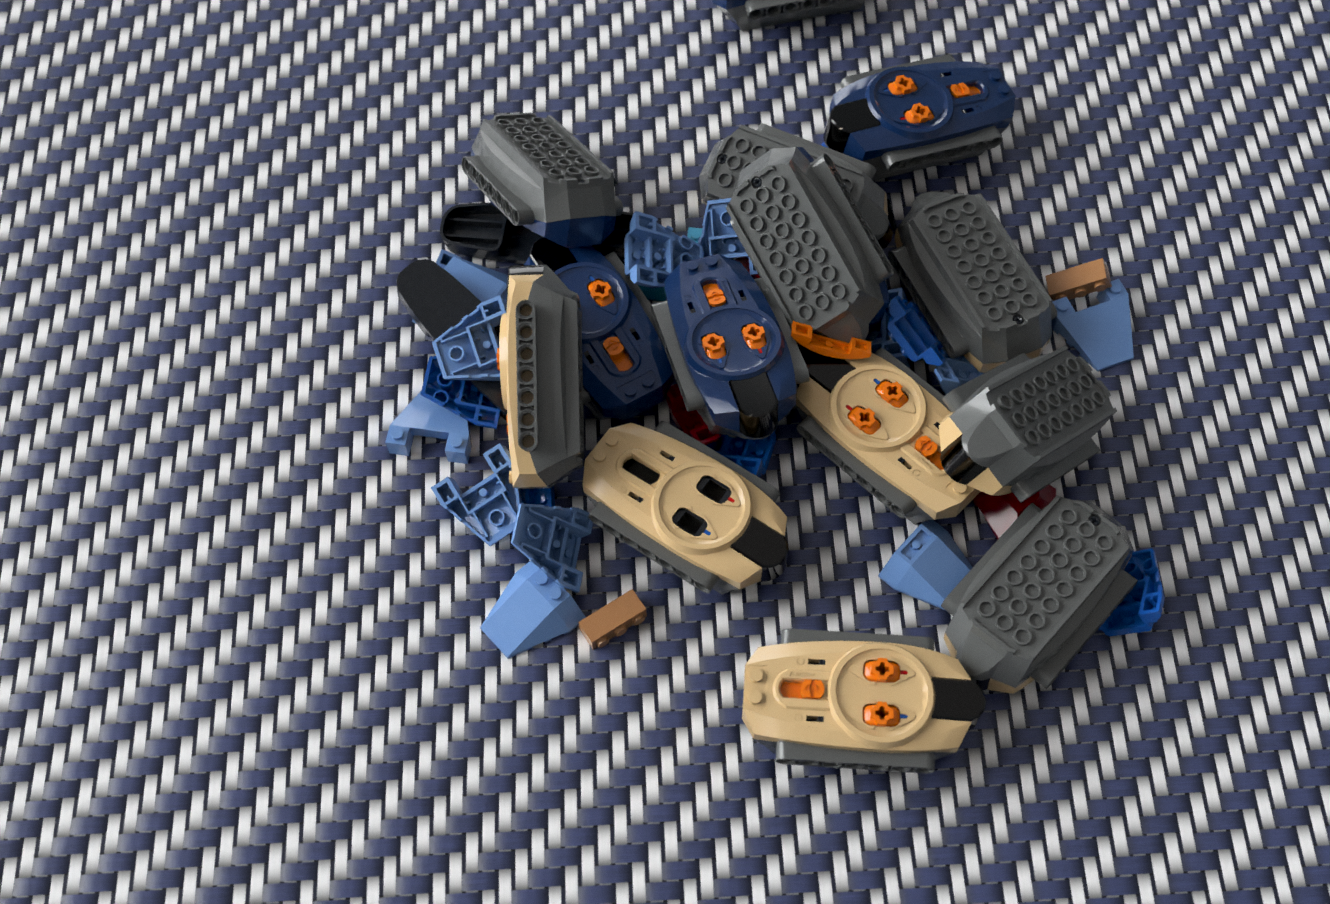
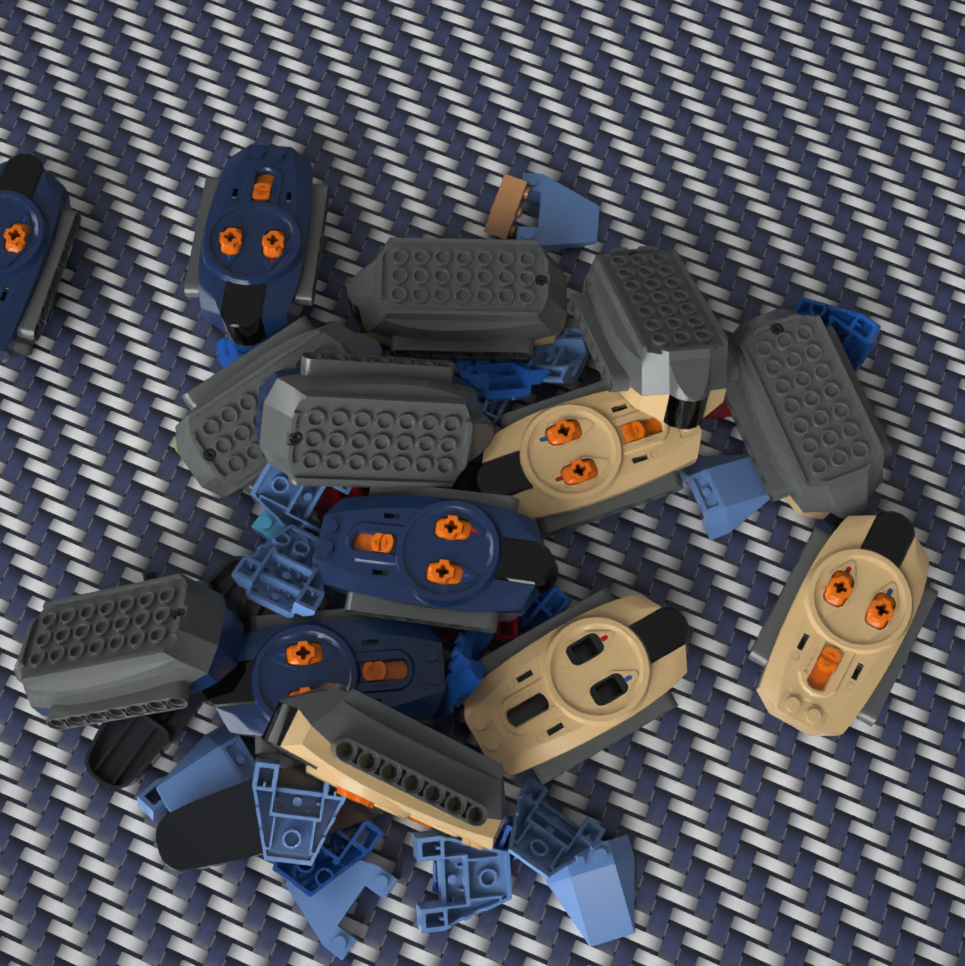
camera: 65 degrees left, 10 degrees up
medium nougat brick [578,589,647,650] -> none
orange slope [791,321,871,359] -> none
none -> blue wedge [435,630,494,724]

